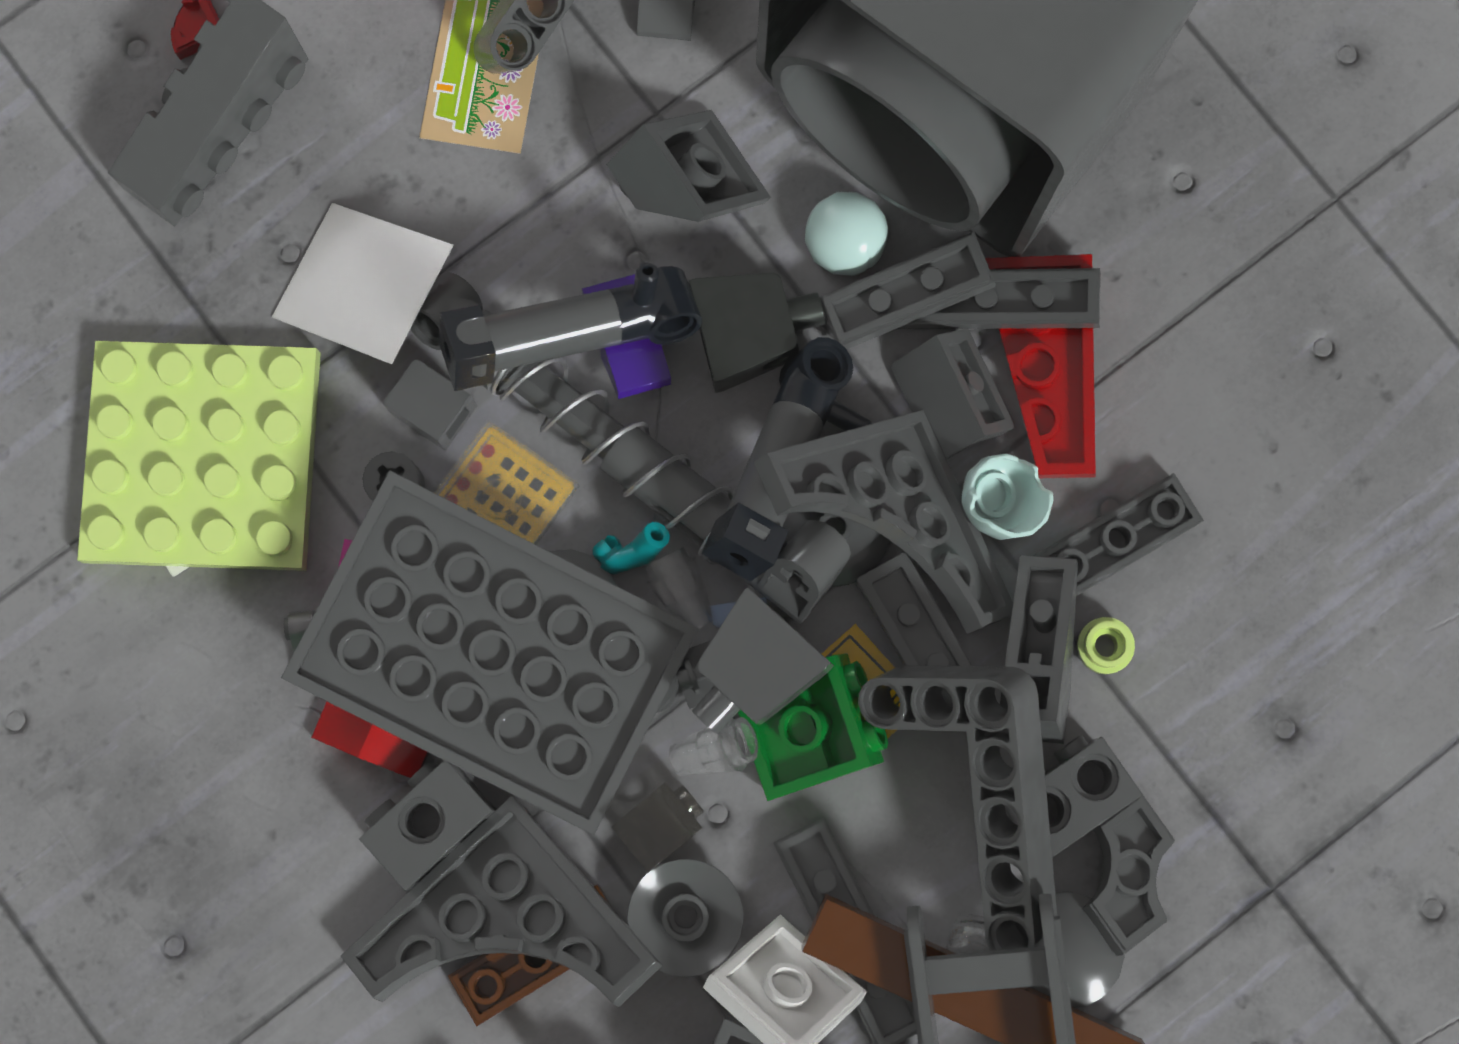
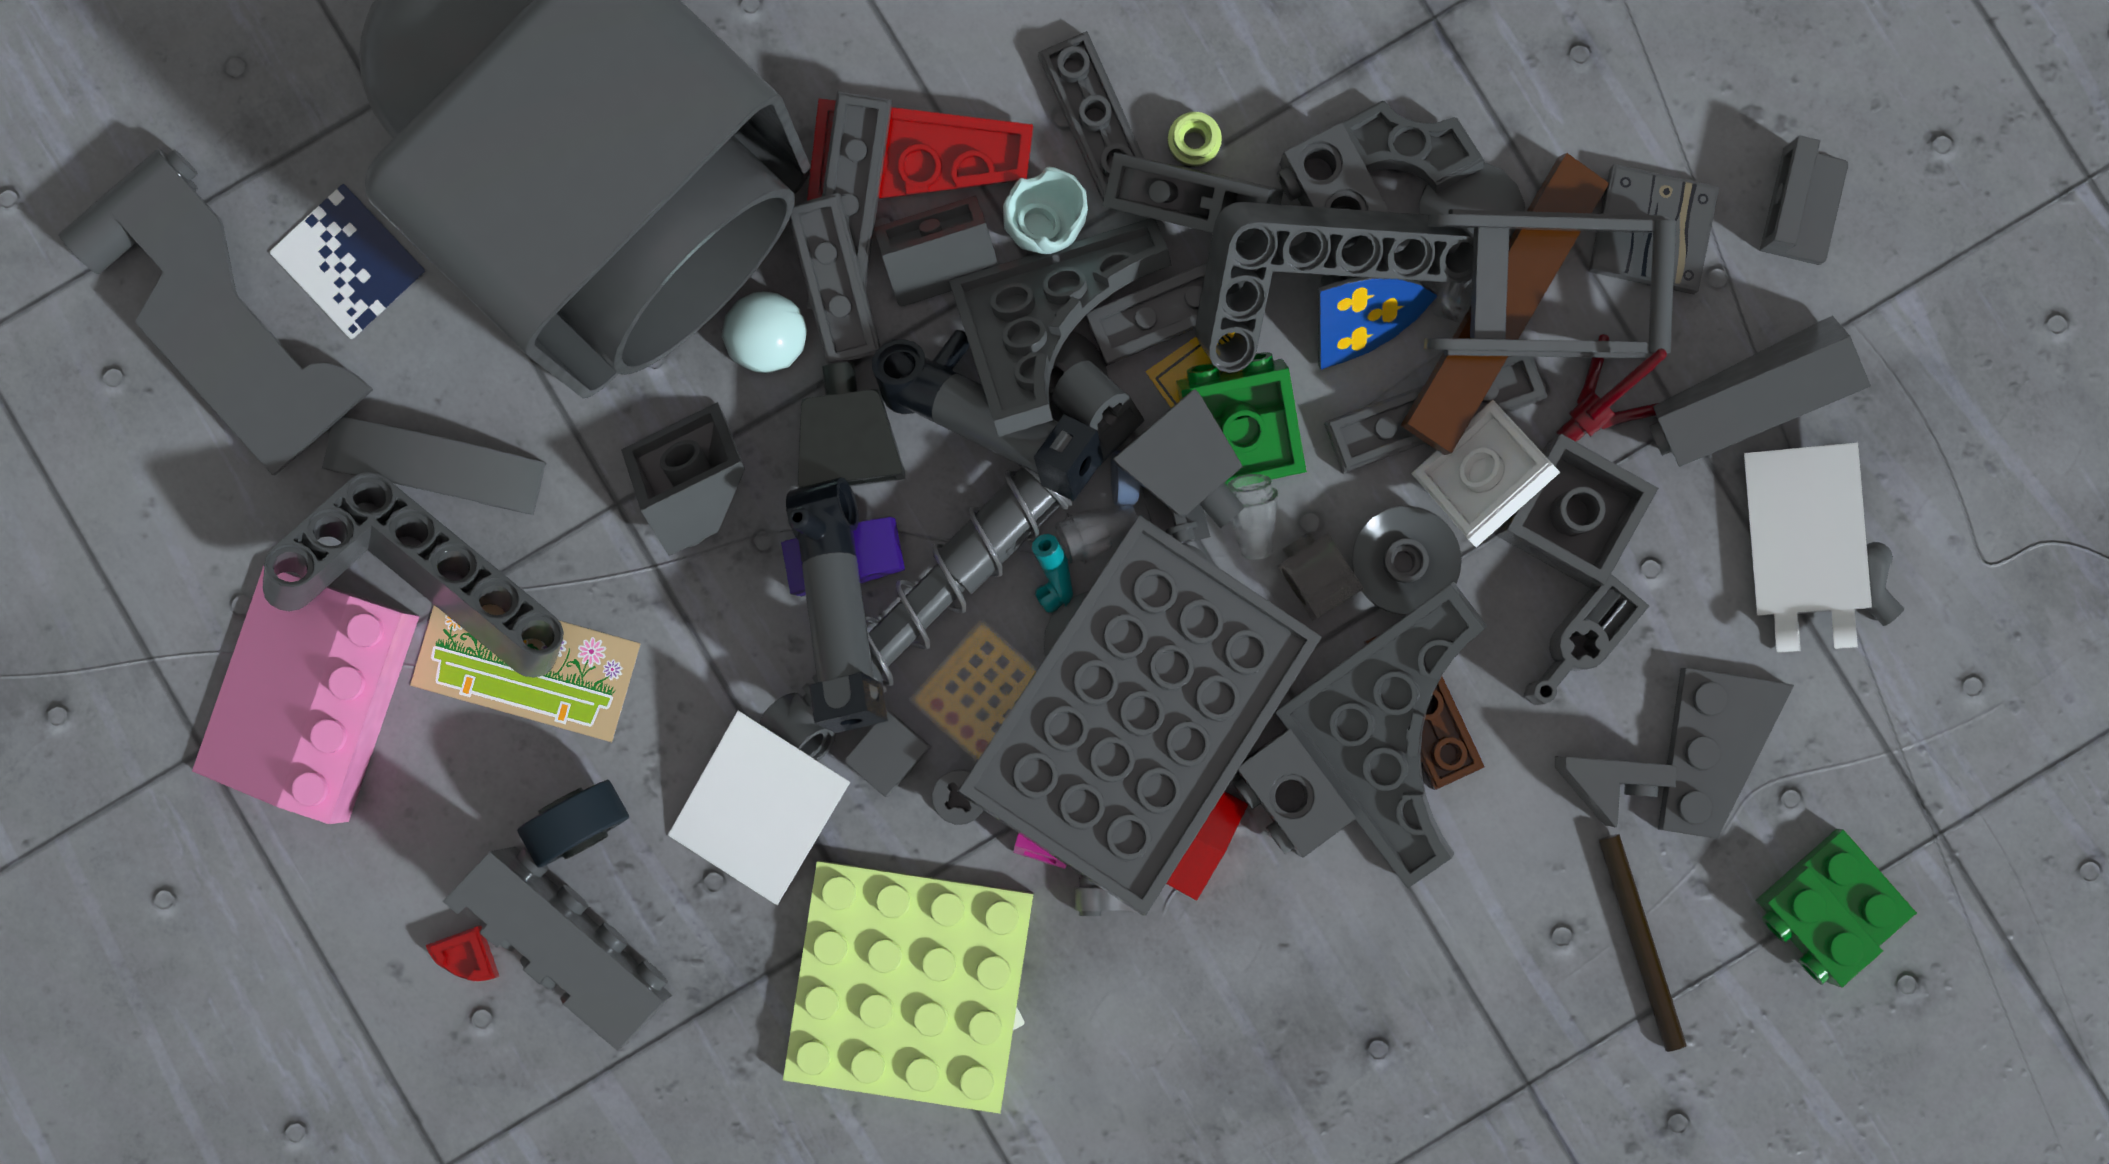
camera: 80 degrees left, 5 degrees up
none -> black wheel [517,779,629,868]
none -> blue shield [1318,275,1438,369]

